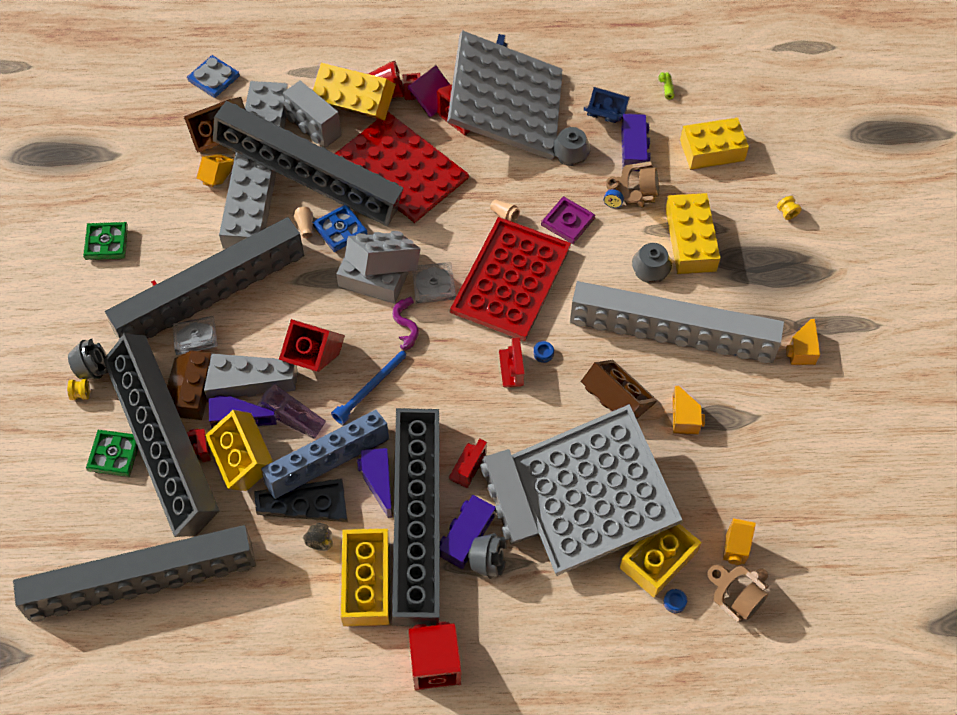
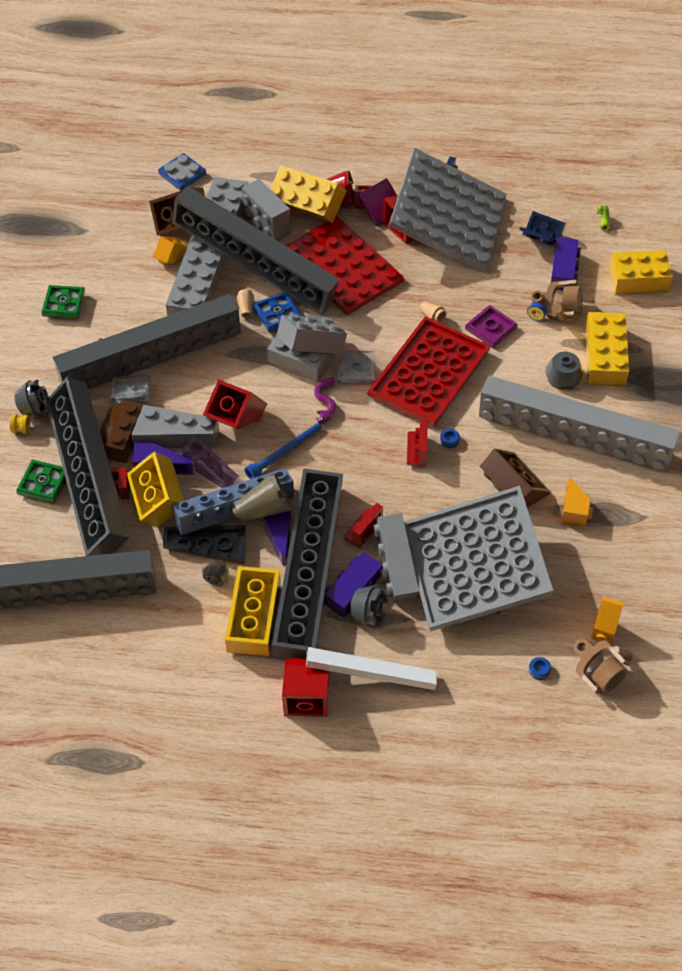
camera: 10 degrees right, 5 degrees down
dark grey cone [553,127,590,166] -> none
yellow brick [620,524,702,598] -> none
none -> dark tan cone [232,473,292,522]
none -> white tile [306,647,437,690]

